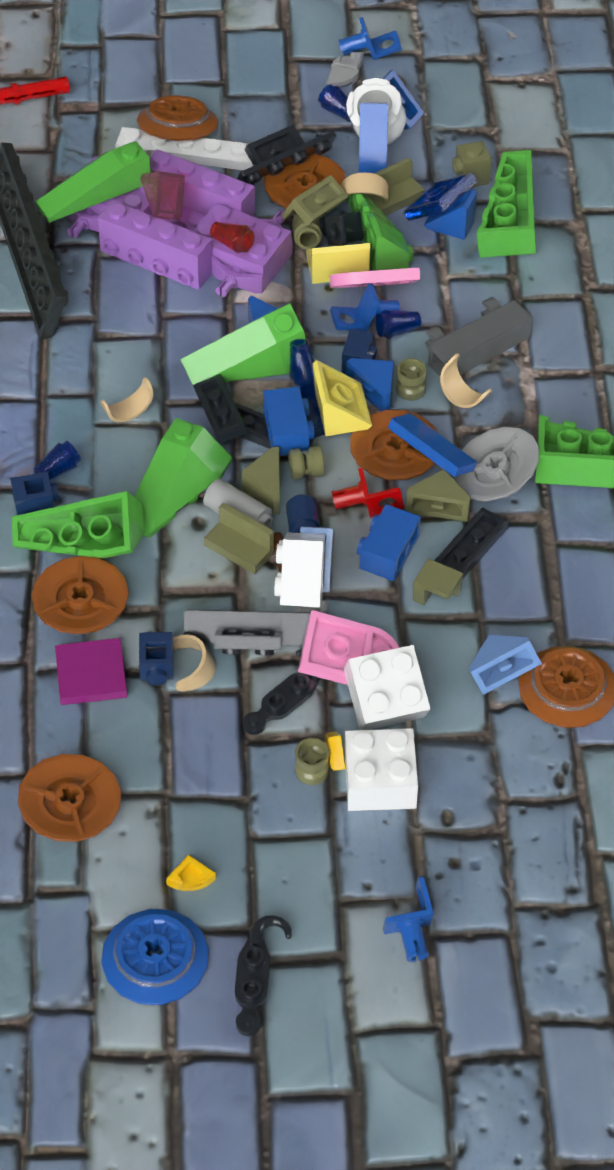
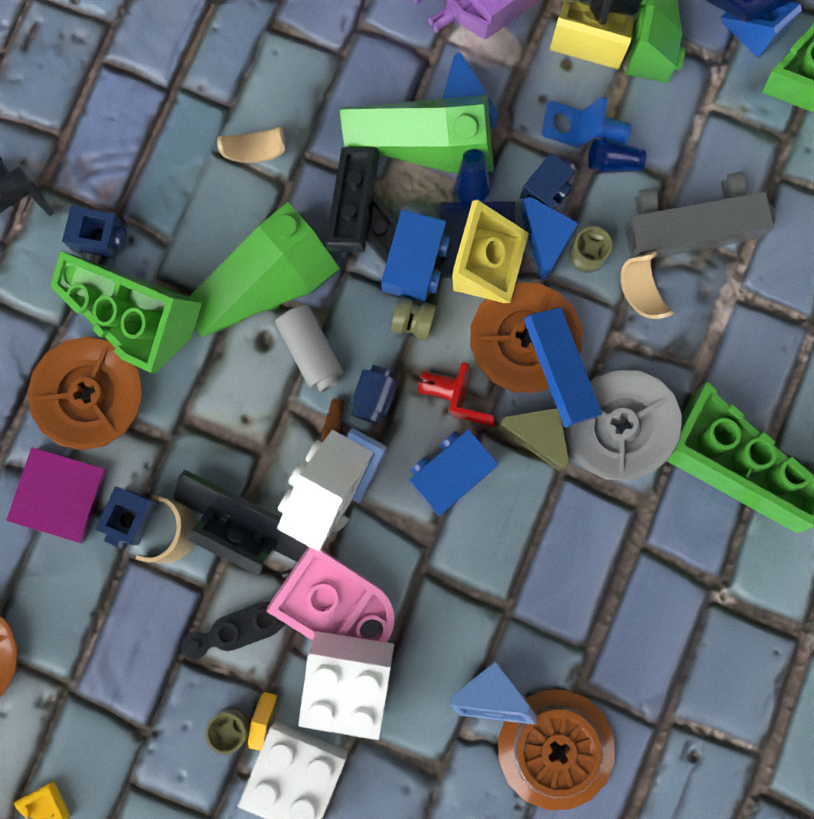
camera: 25 degrees right, 30 degrees up
clear blue cone [33,441,81,480] -> none
olive panel [204,503,274,574] -> none
olive slope [242,447,280,515] -> none
bright pink tile [329,268,420,288] -> none
olive panel [413,559,463,605] -> none
black tile [434,507,509,580] -> none

